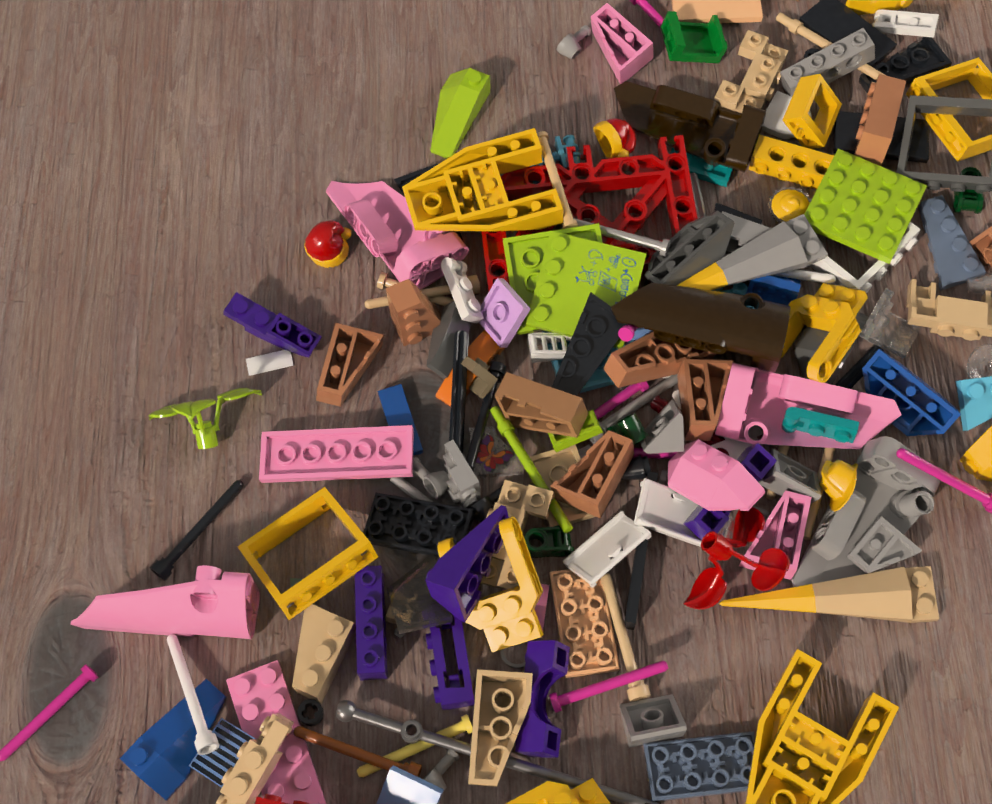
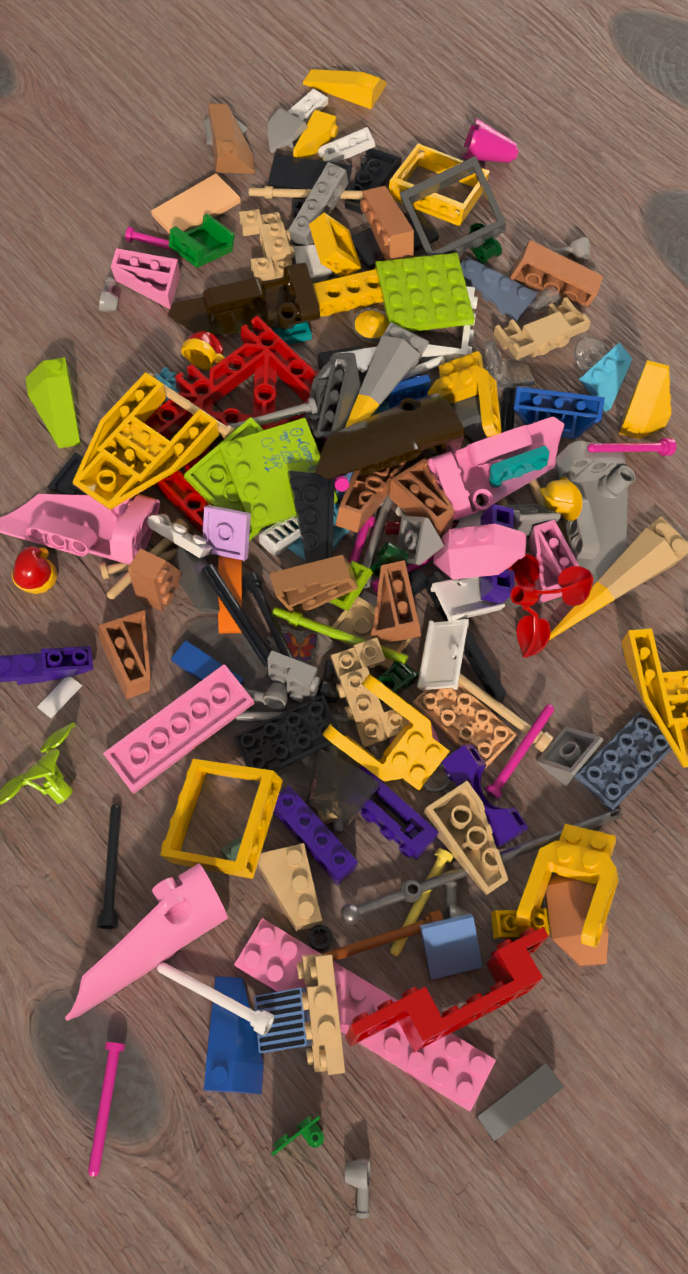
camera: 45 degrees left, 0 degrees up
dark purple wedge [425,505,509,622] -> none
dark tan bracket [461,356,498,399] -> none
light grey wing [846,516,922,574] -> none

